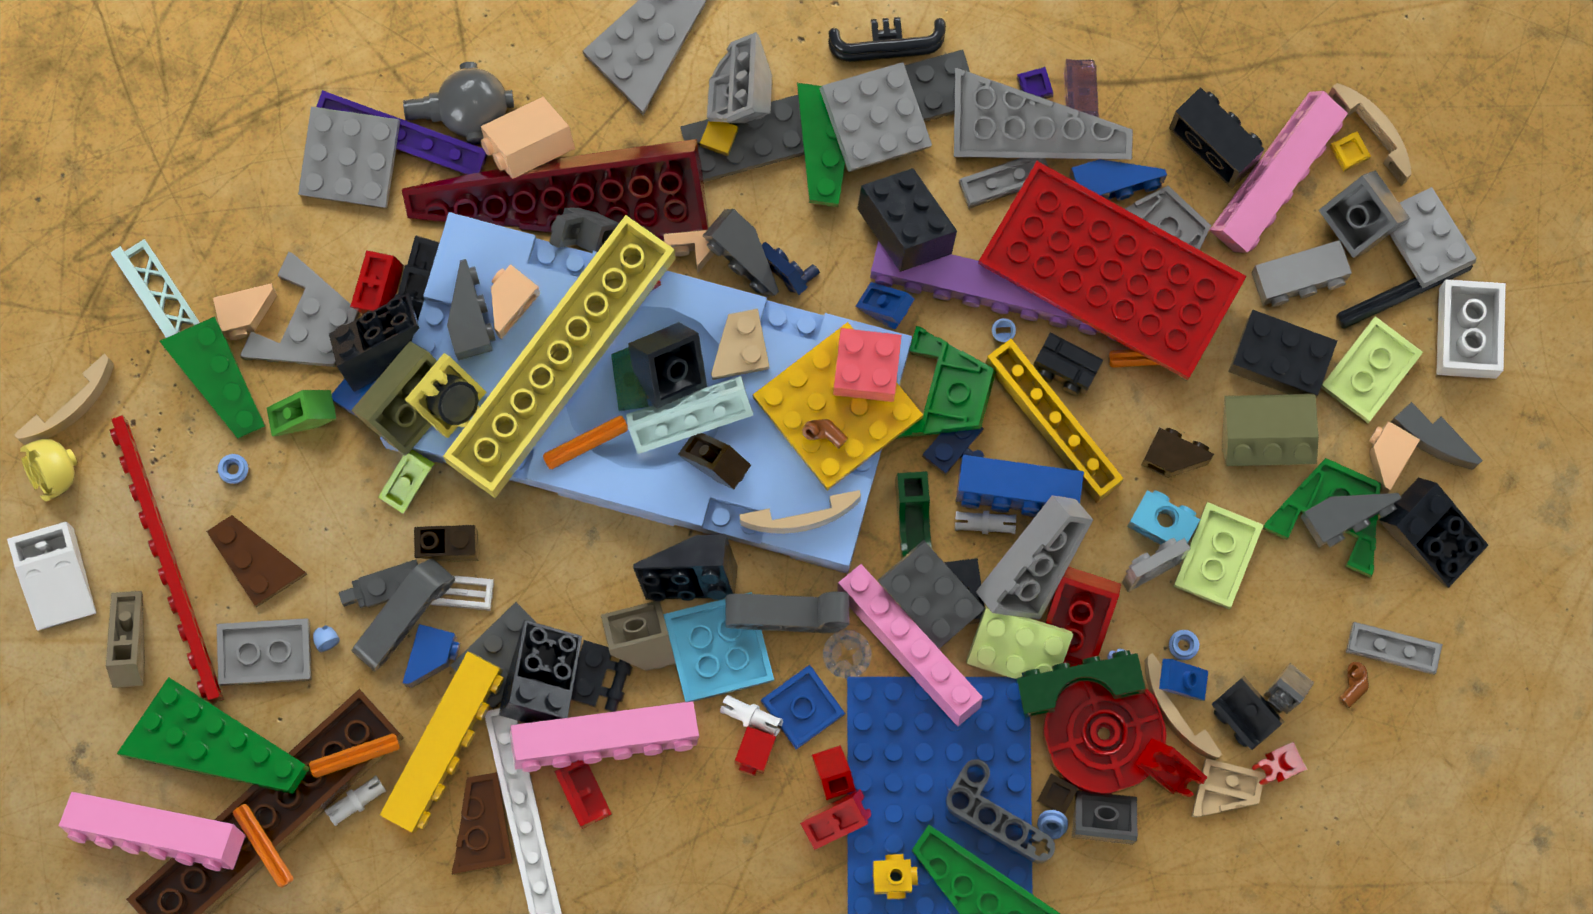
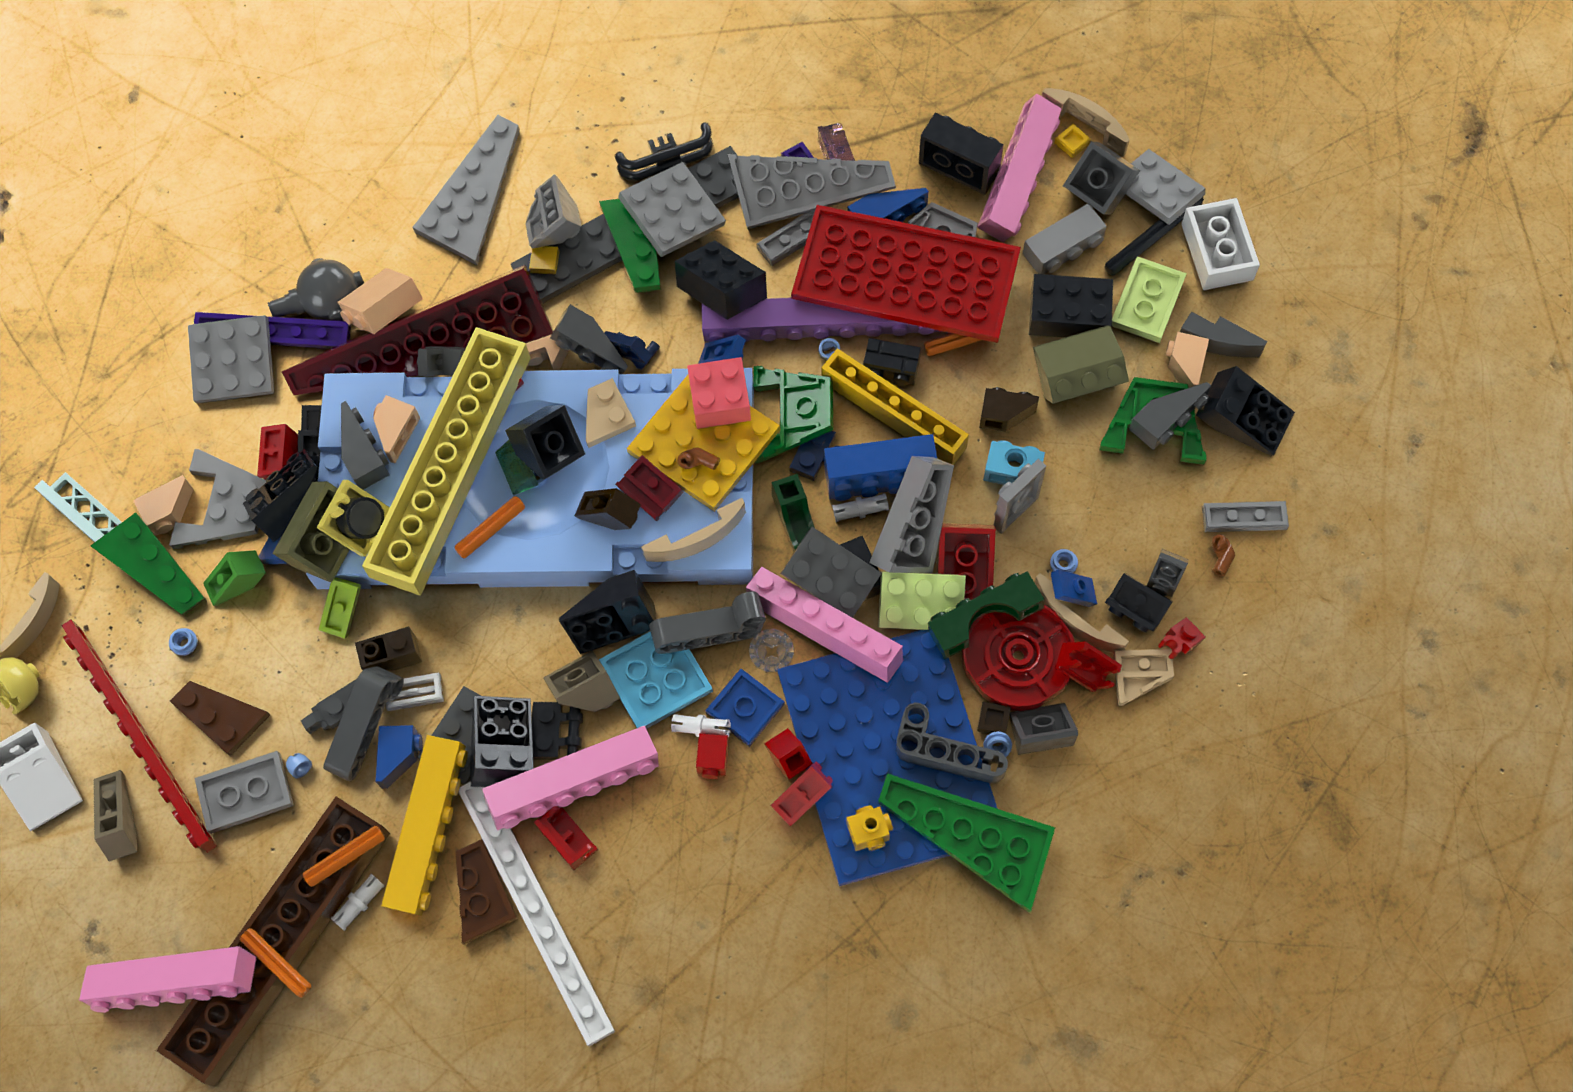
camera: 10 degrees left, 10 degrees down
green wing [117,677,310,794] -> none
light aqua fence [626,376,753,454] -> none
yellowish green plate [1173,502,1263,609] -> none
none -> dark red plate [615,455,684,521]

